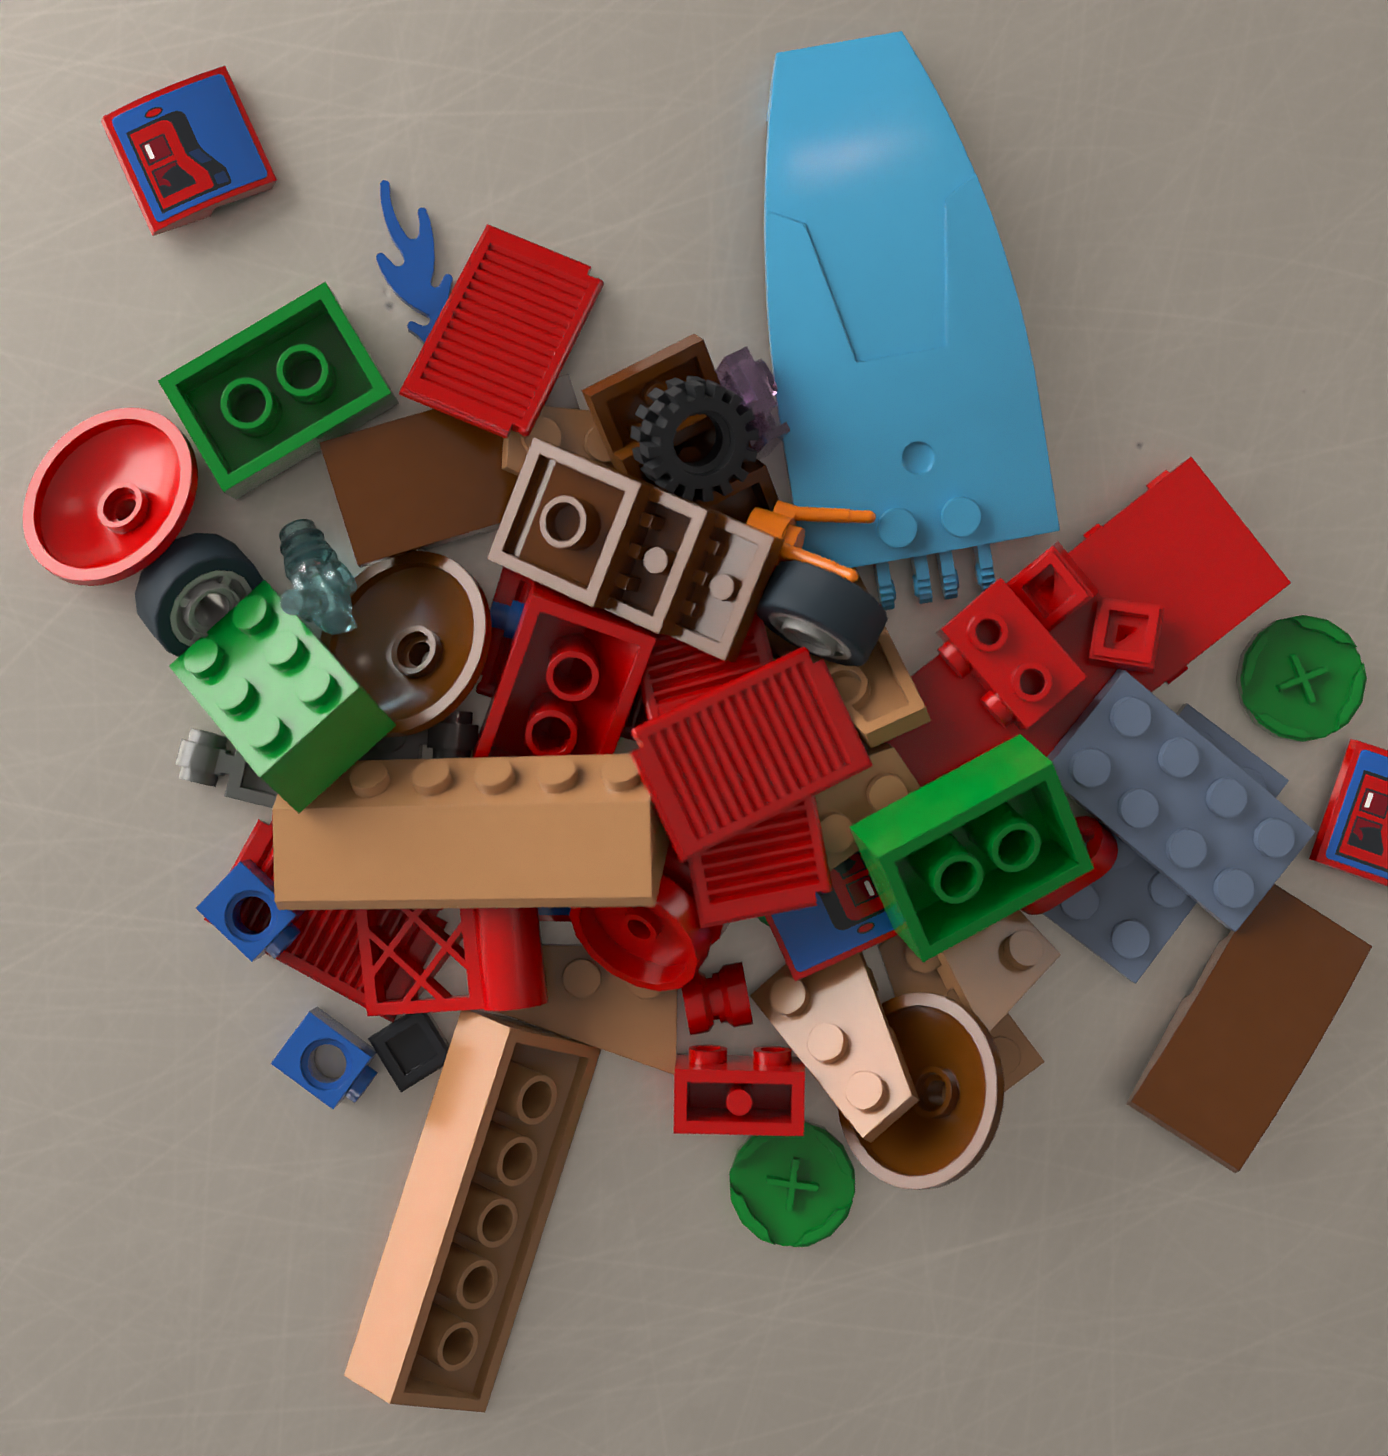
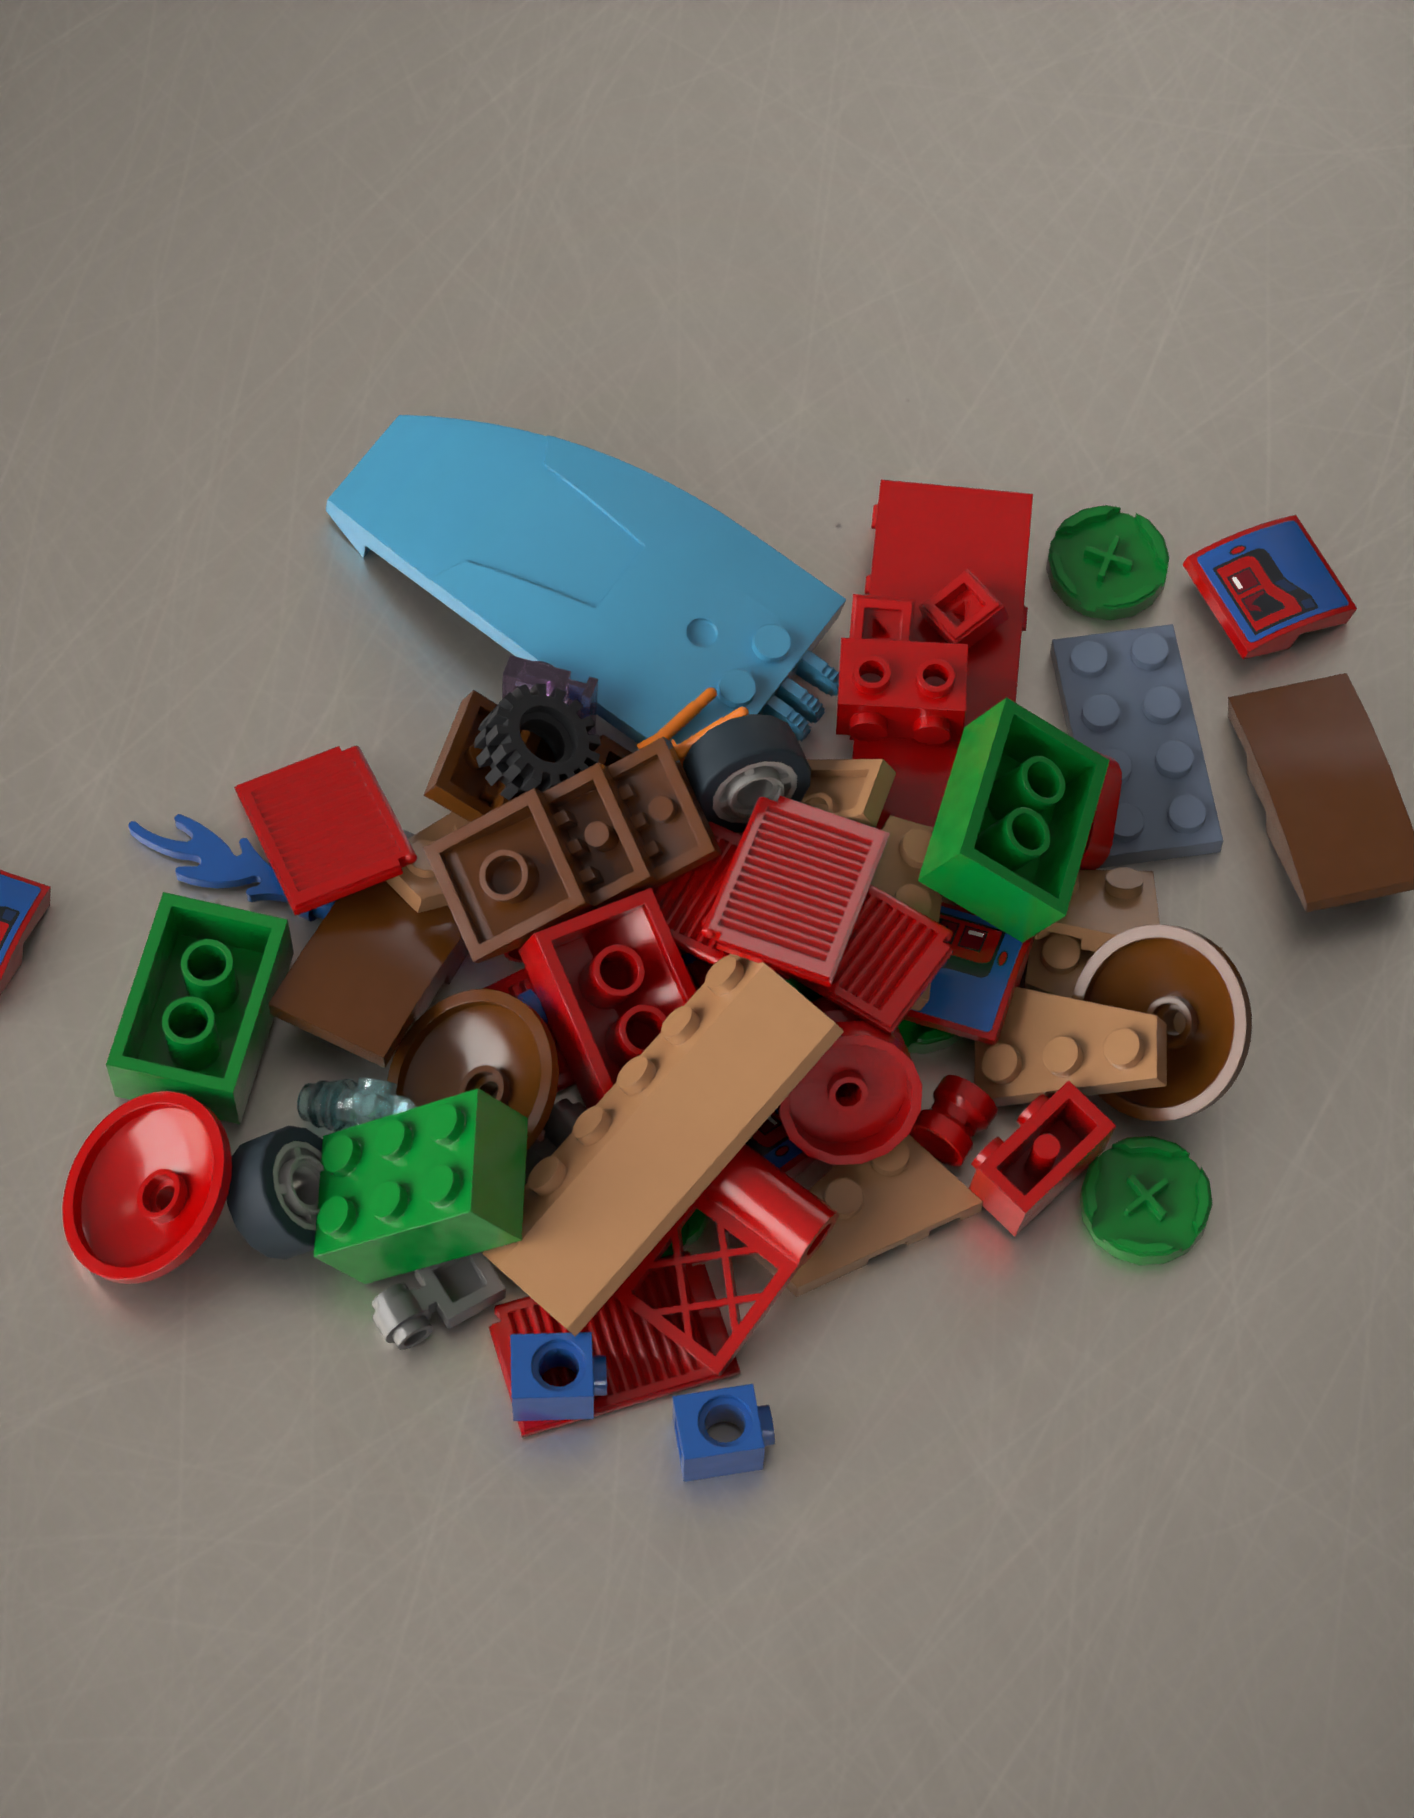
camera: 50 degrees left, 25 degrees down
medium nougat slope [344,1010,601,1413] -> none
black tile [368,1013,450,1092] -> none
sand blue plate [1047,669,1315,932] -> none

